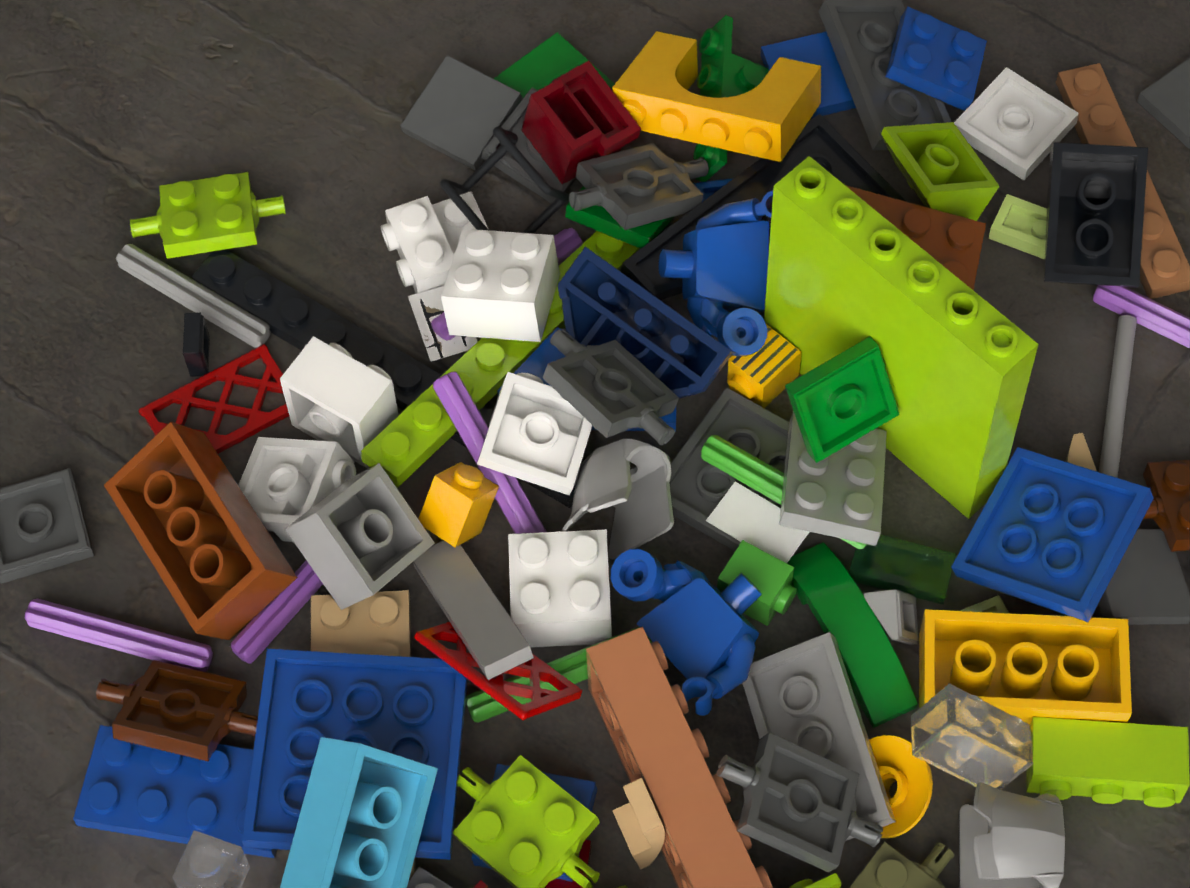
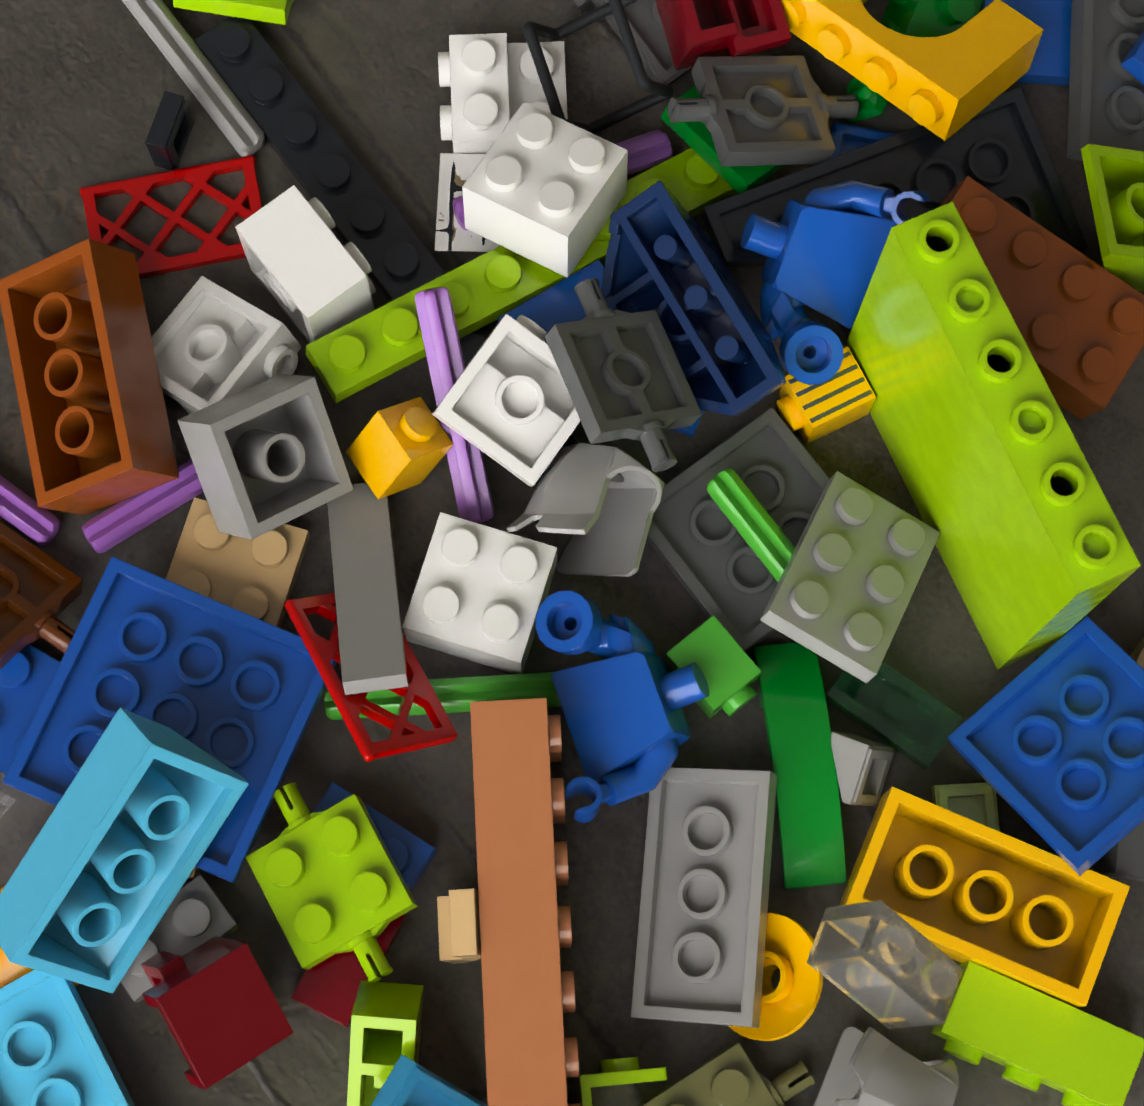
camera: 15 degrees right, 15 degrees up
white sticker [706,481,809,563] -> none
dark grey plate [716,732,883,873] -> none
green tile [785,337,900,463] -> none

